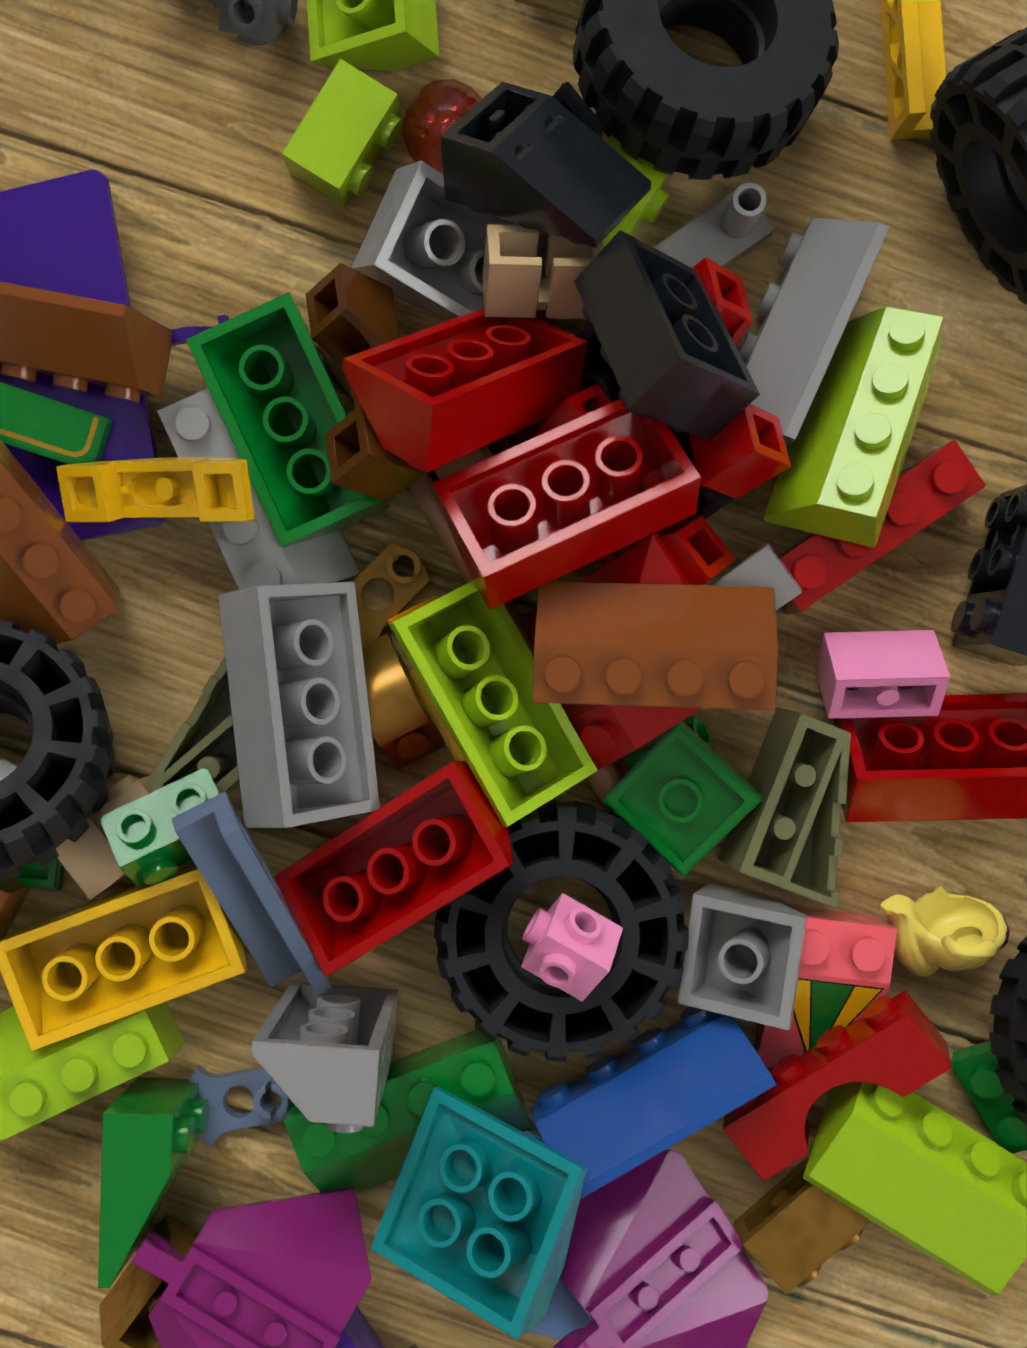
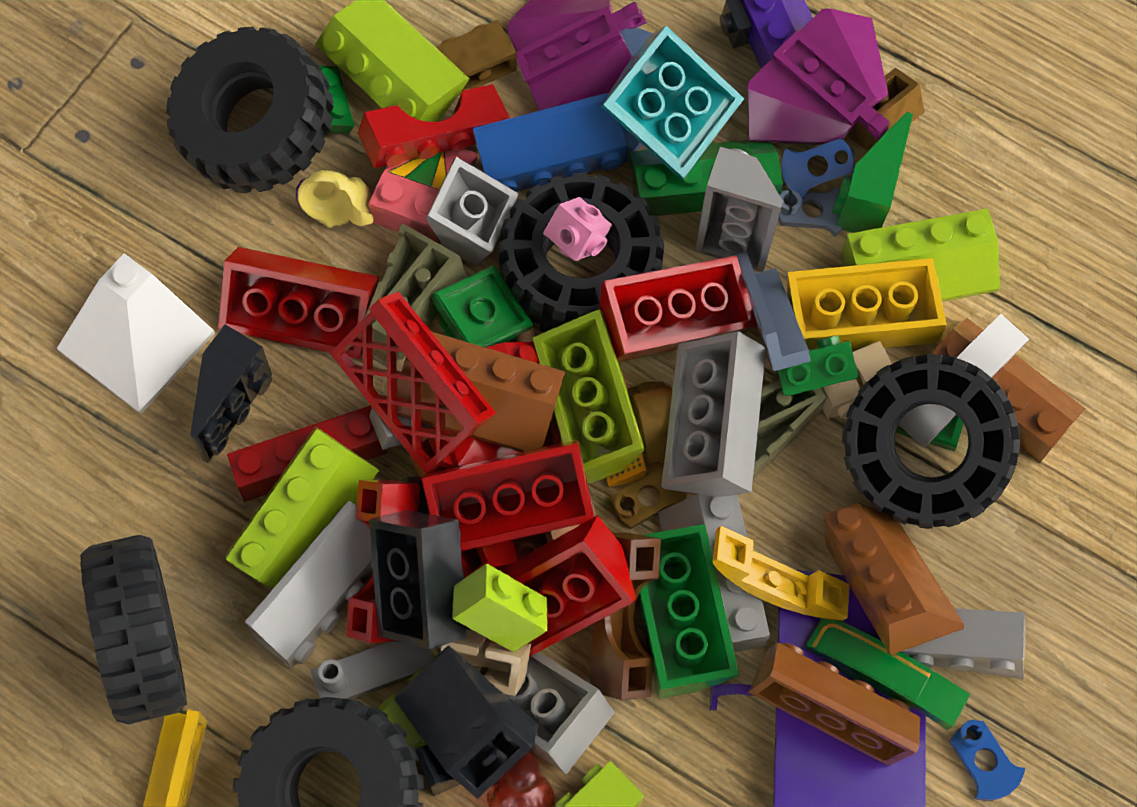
camera: 170 degrees left, 20 degrees down
bright pink brick [816,630,950,719] -> none
none -> red fence [330,291,497,474]
none -> lime brick [453,564,547,652]
none -> blue piece [781,138,855,199]

